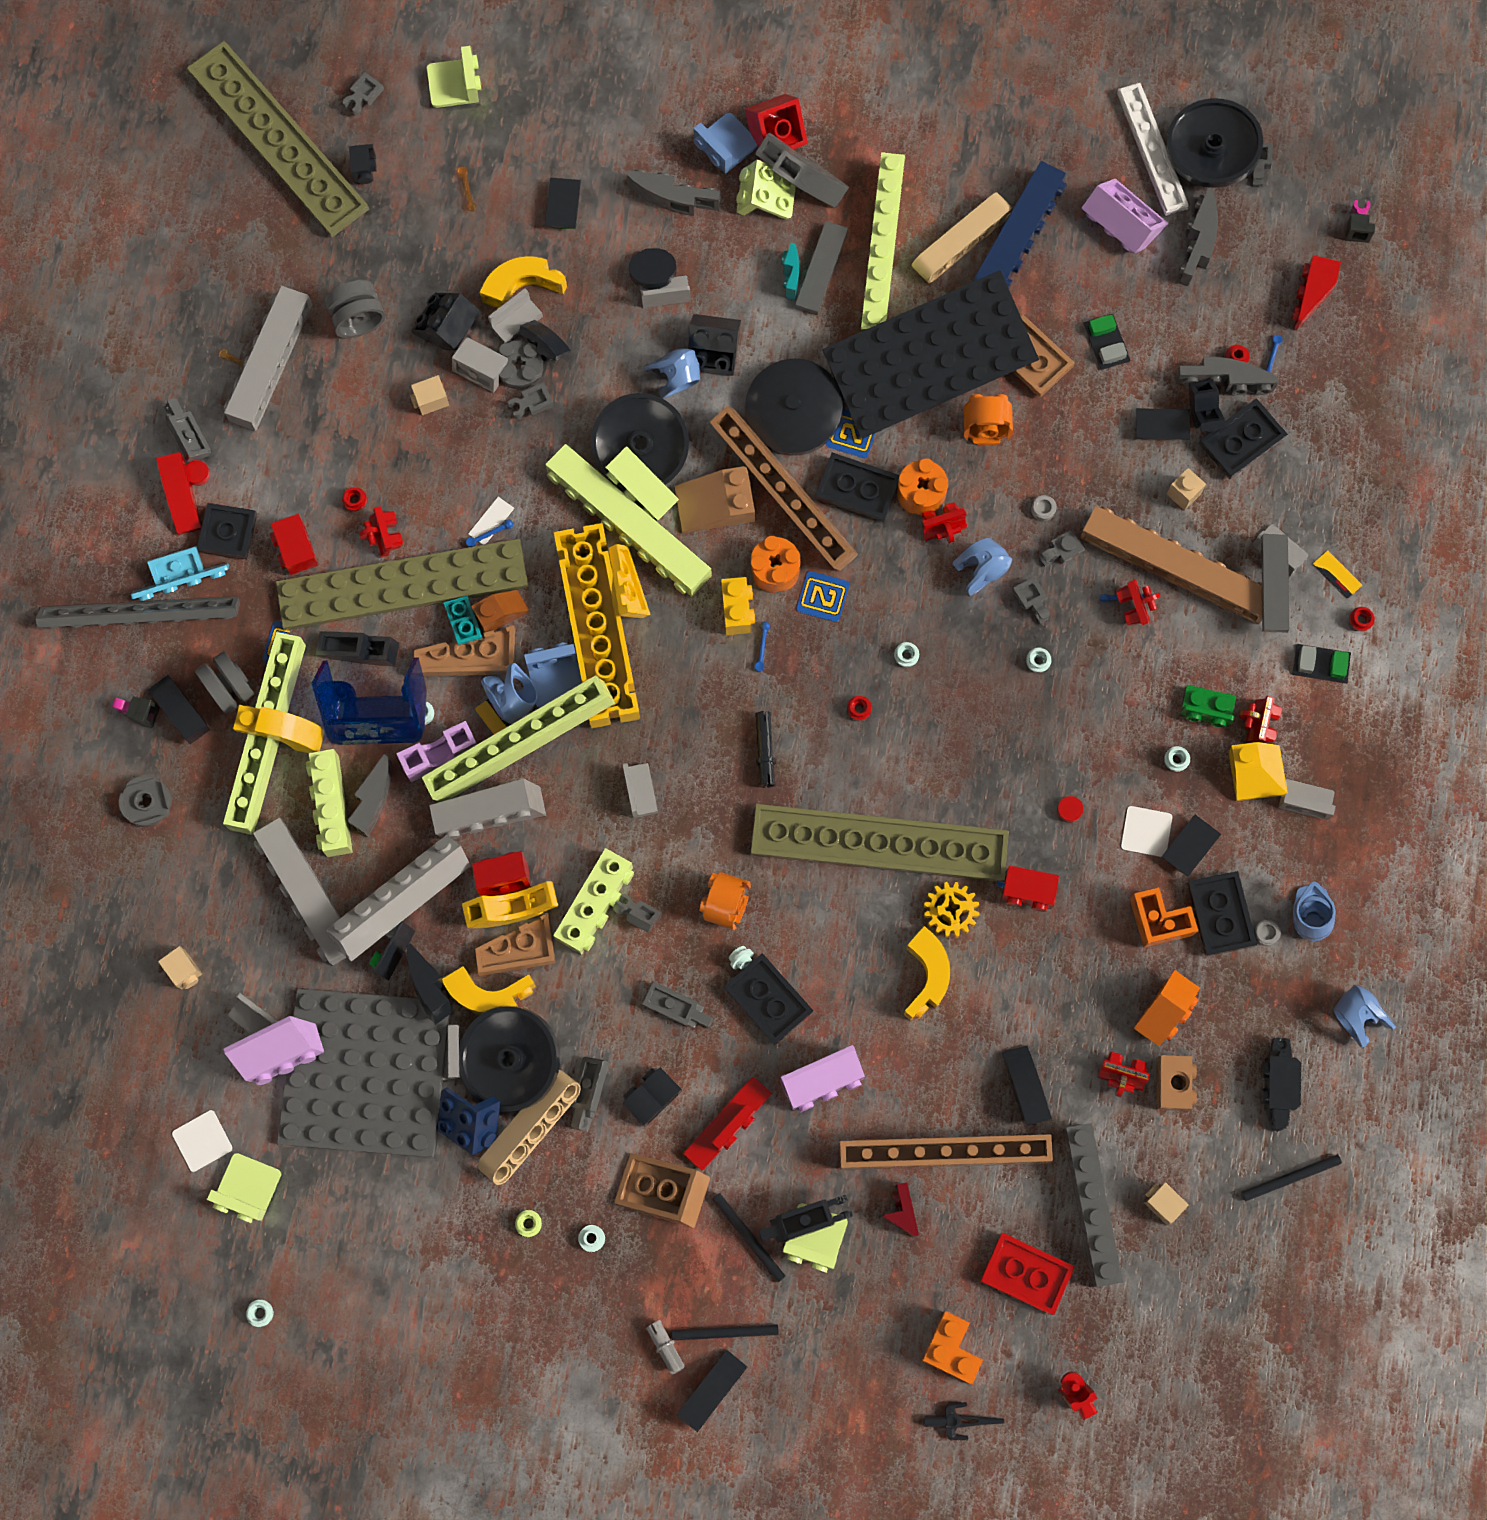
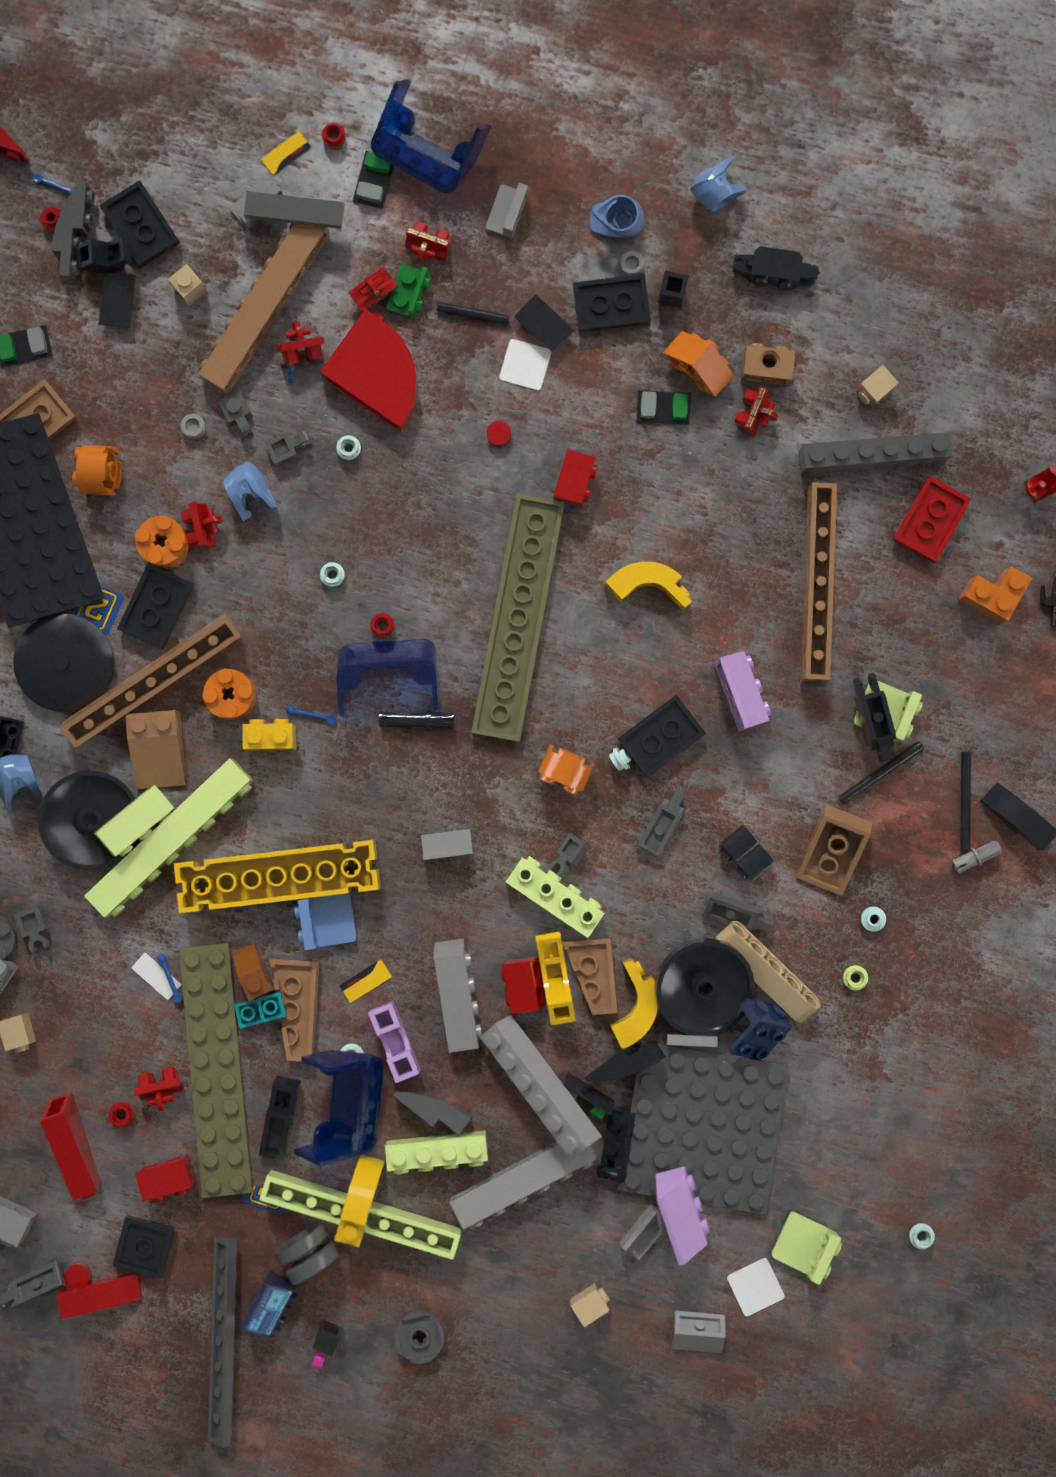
camera: 90 degrees left, 10 degrees up
medium azure bracket [130,546,229,601] -> none
black slope [148,675,210,745] -> none
yellowish green brick [422,675,615,802] -> none
medium blue helmet [481,663,538,724] -> none
yellow wing [609,544,650,618] -> none
red bracket [684,1077,771,1171] -> none
sticker [797,571,850,622] -> none
dark red slope [881,1182,919,1237] -> none
yellow gear [924,882,979,938] -> none
black slope [1002,1045,1052,1127] -> none
orange brick [1130,888,1198,948] -> none
light aqua plate [1164,746,1190,772] -> none
yellow slope [1229,742,1287,801] -> none
black bar [1241,1154,1342,1202] -> none
none -> red slope [39,1092,101,1200]
none -> slope [240,1271,298,1336]
none -> red brick [320,309,418,433]
none -> clear blue windscreen [336,639,440,718]
none -> red hips [348,267,398,312]
none -> clear blue windscreen [371,79,492,193]
none -> black bar [437,302,510,325]
none -> black plate [597,1108,635,1183]
none -> piece [636,390,691,424]
none -> black brick [658,270,689,308]
none -> light grey panel [672,1311,726,1353]

